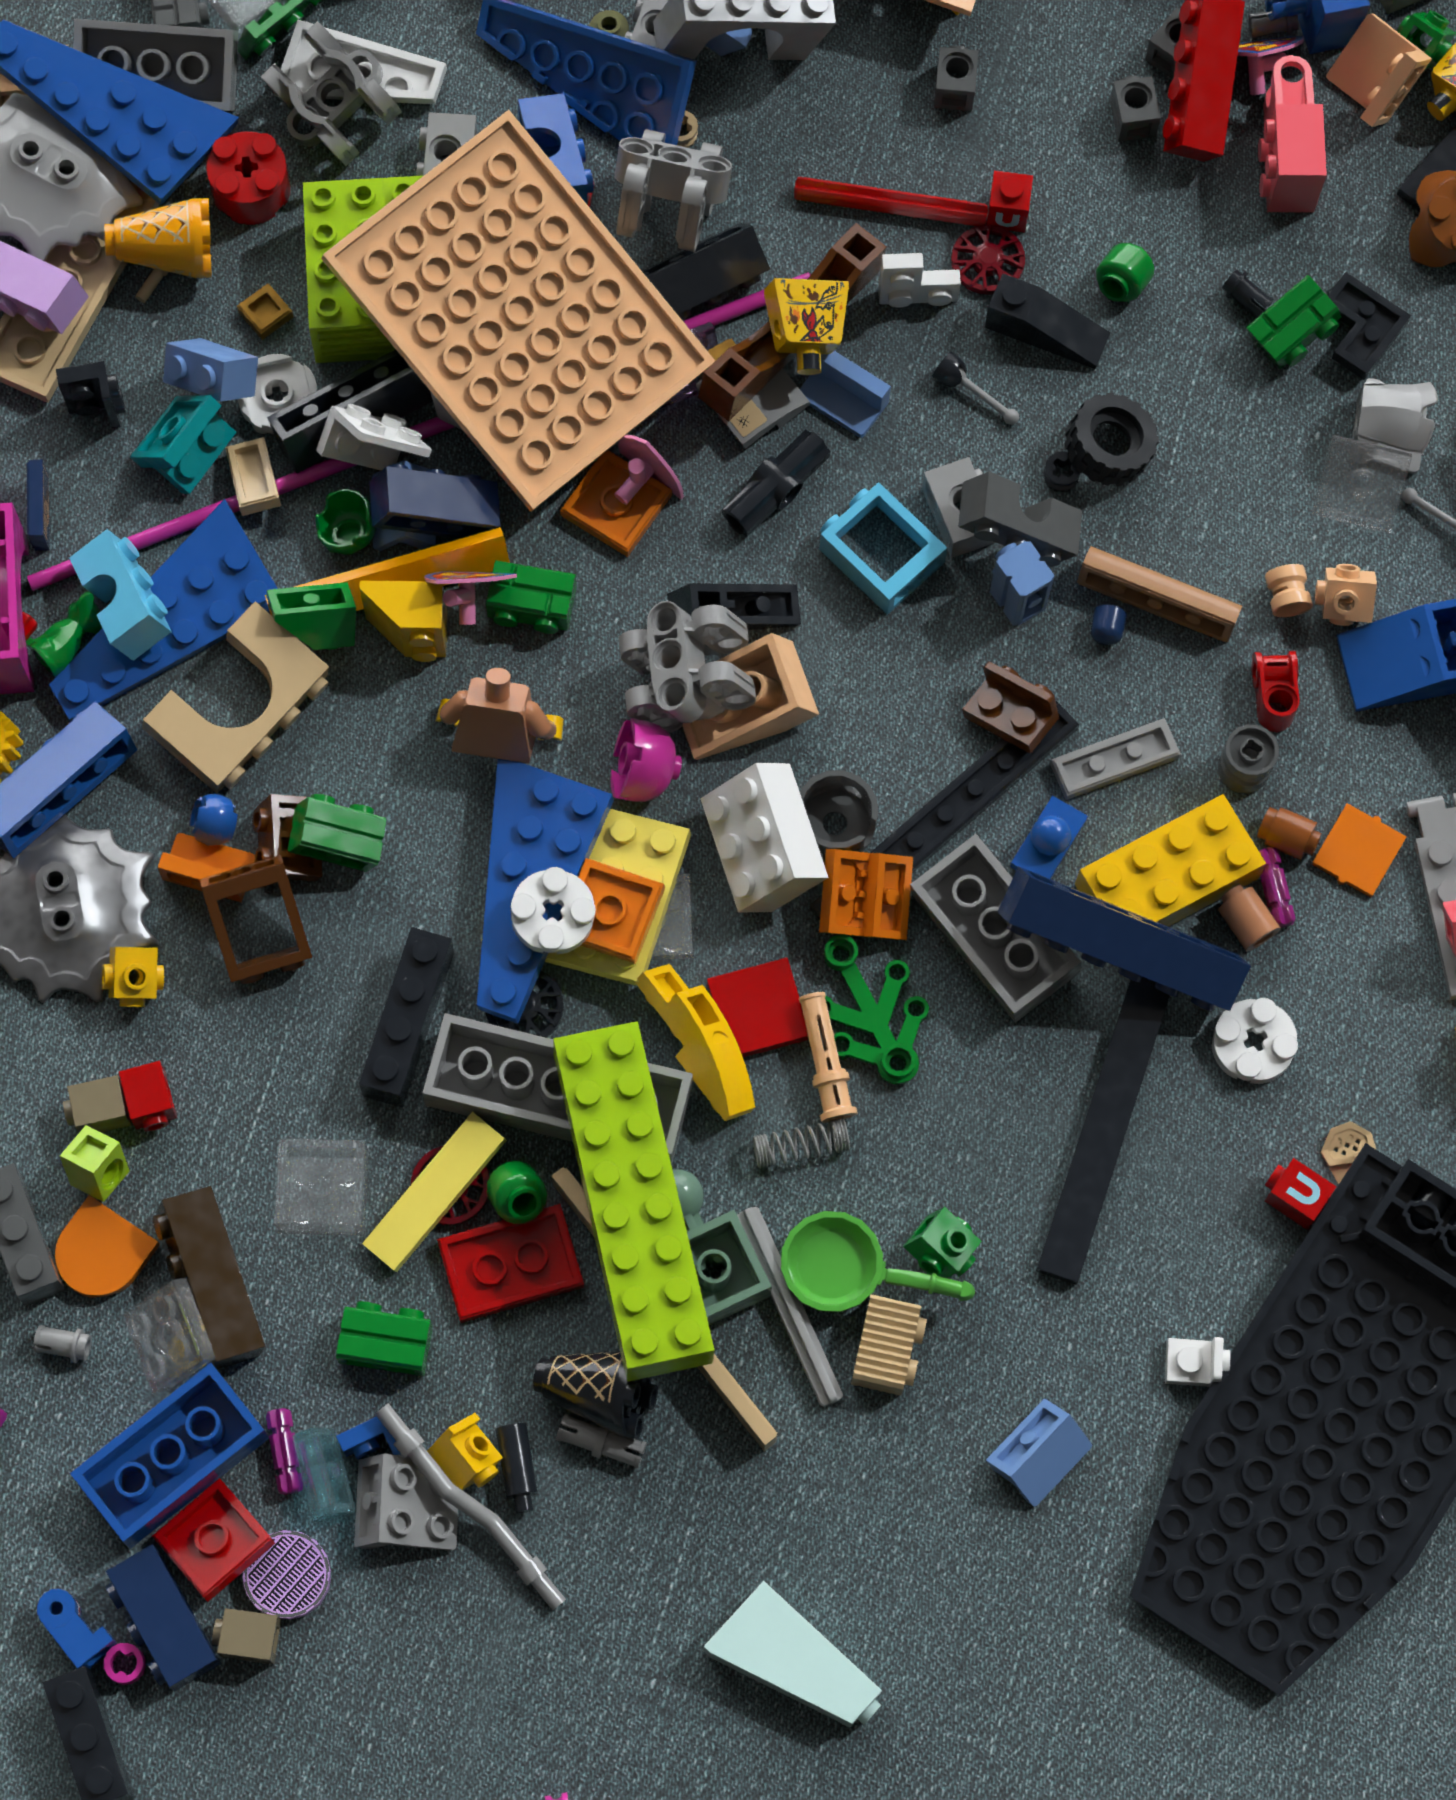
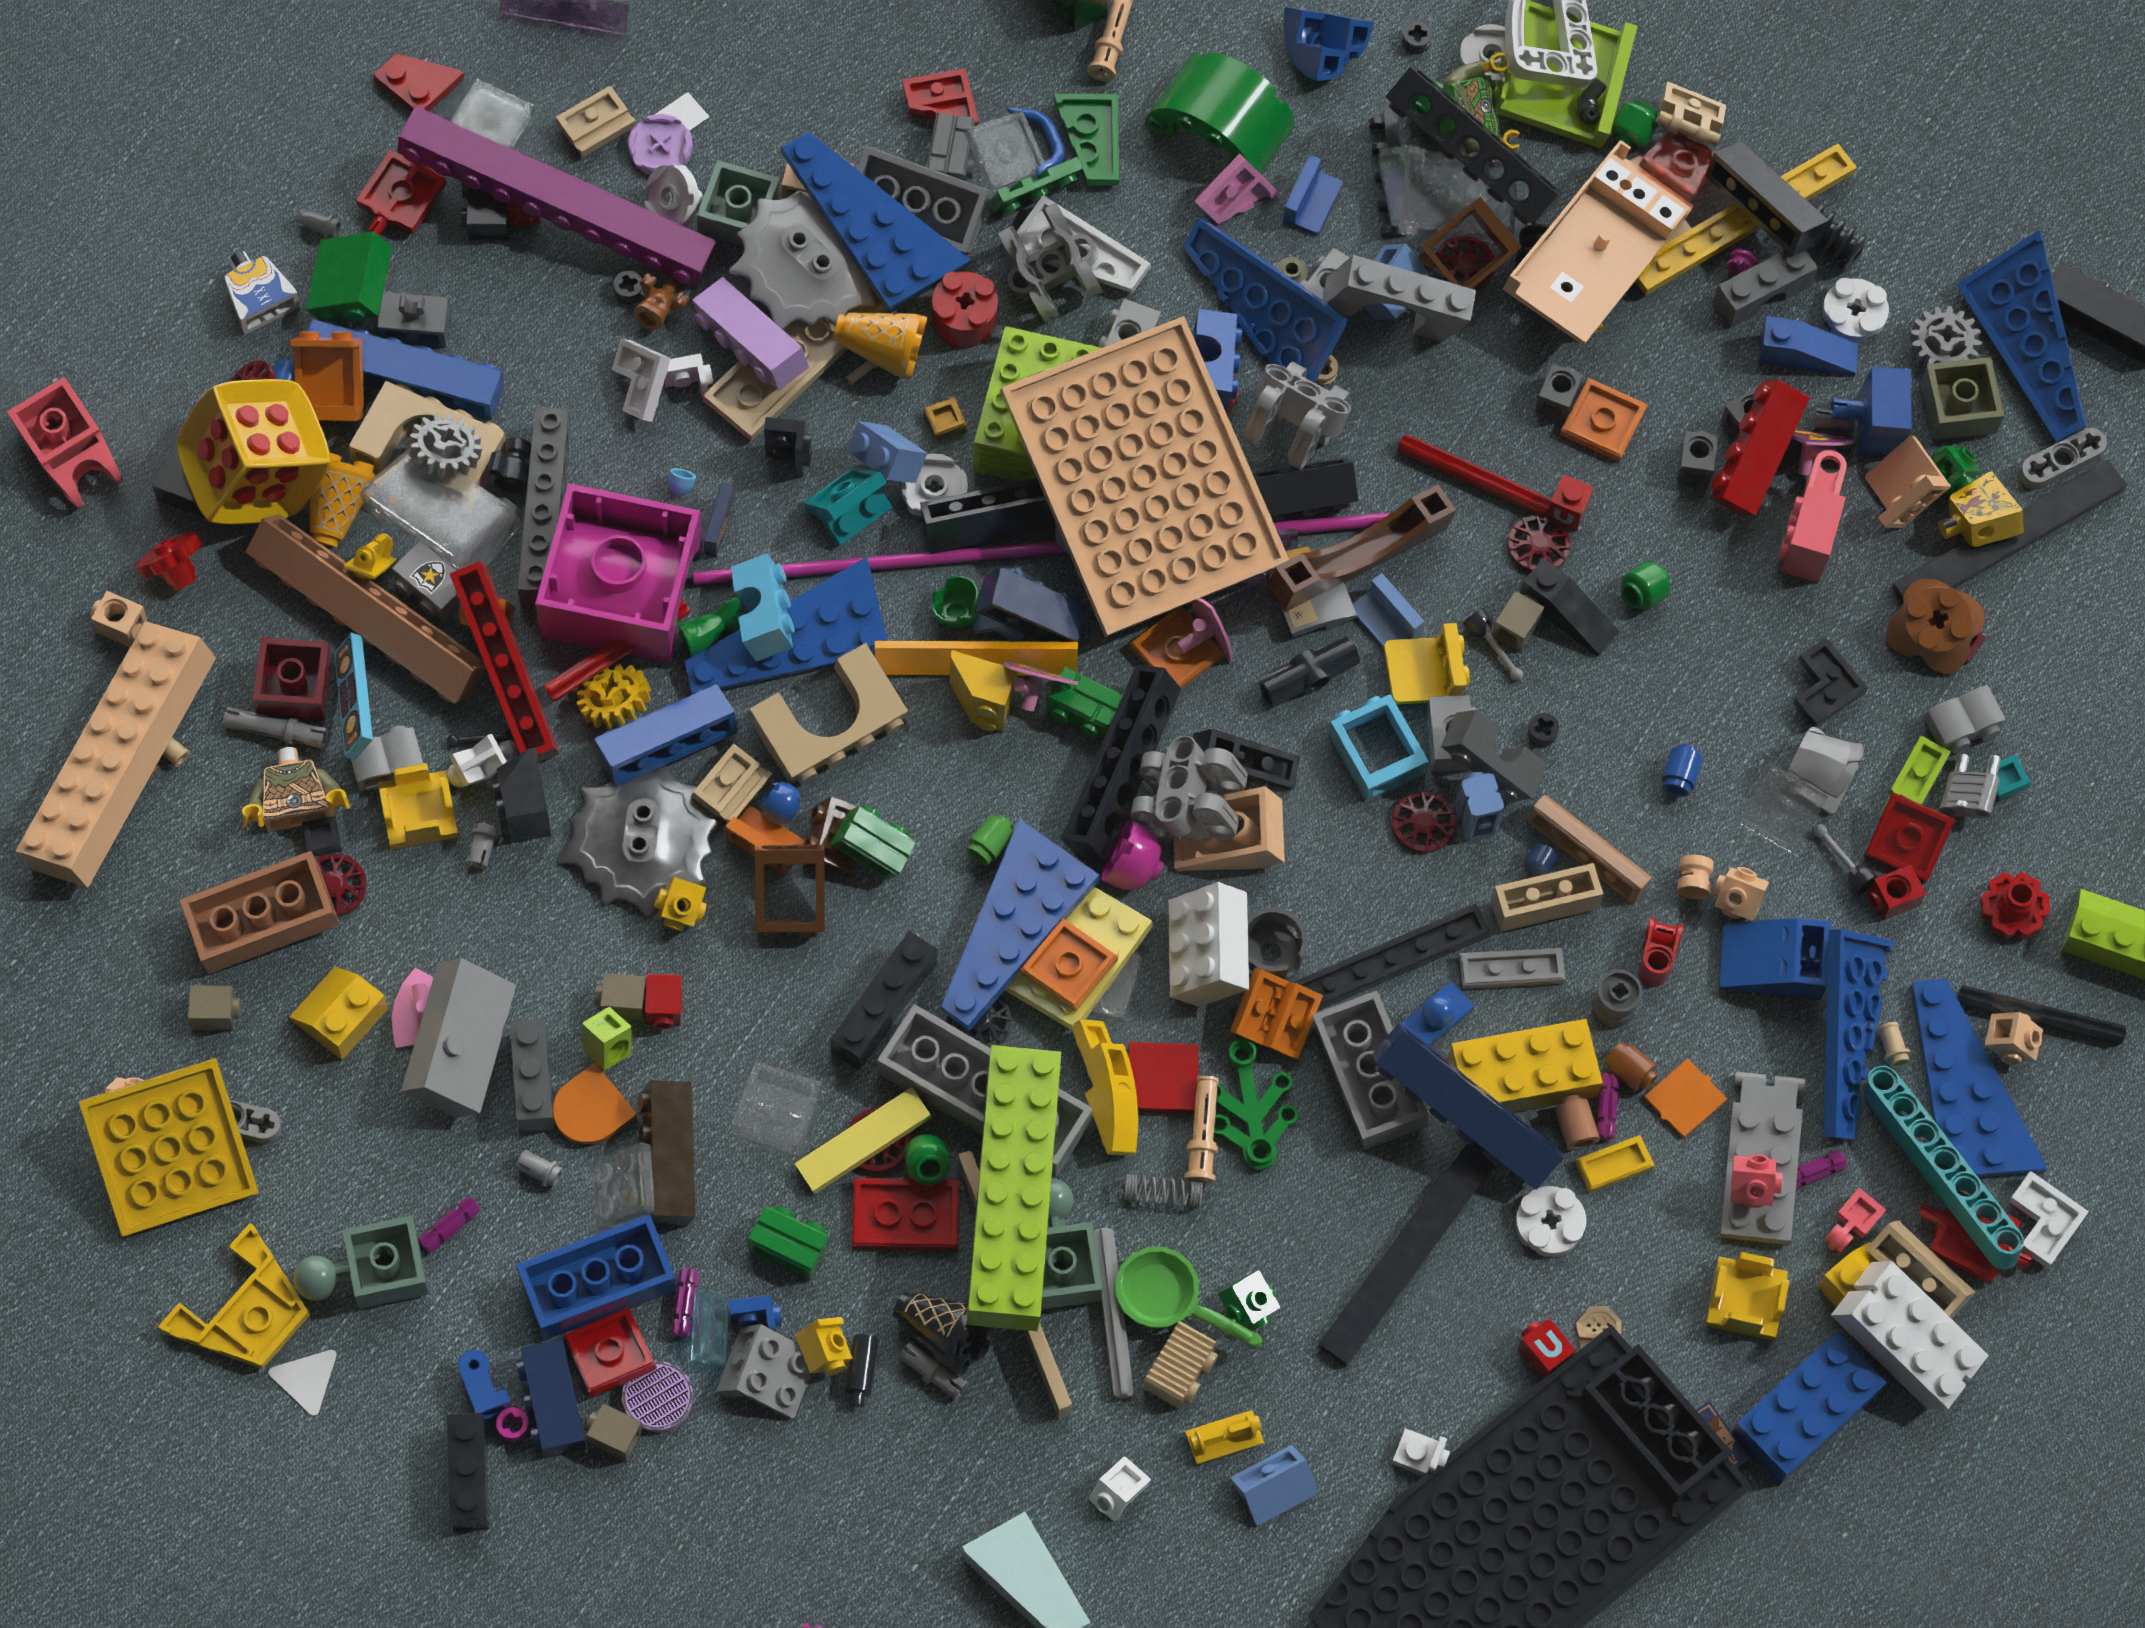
camera: 15 degrees right, 5 degrees down
tan tile [225,437,281,516] -> none
green slope [266,582,356,650] -> none
white bracket [316,404,432,471] -> none
light grey bar [375,1403,566,1611] -> none
nougat torso [435,668,563,763] -> none
white plate [511,867,596,954] -> none
yellow torso [764,278,849,375] -> none
white plate [878,253,961,307] -> none
reddish brown bracket [962,661,1059,754] -> none
black tyre [1064,393,1159,486] -> none
black pin [1222,270,1274,318] -> none
green brick [1246,275,1341,369] -> none
none -> tan plate [691,743,773,824]
none -> bright green brick [966,815,1014,866]
none -> black brick [1061,664,1181,863]
none -> white bracket [1089,1456,1151,1521]
none -> yellow hinge [1185,1410,1264,1465]
none -> yellow bracket [1383,623,1470,704]
none -> dark red wheel [1392,791,1456,853]
none -> tan brick [1491,863,1603,932]
none -> dark tan brick [1492,591,1544,652]
none -> orange tile [1560,378,1648,462]
none -> yellow tile [1575,1135,1654,1194]
none -> blue brick [1662,744,1703,797]

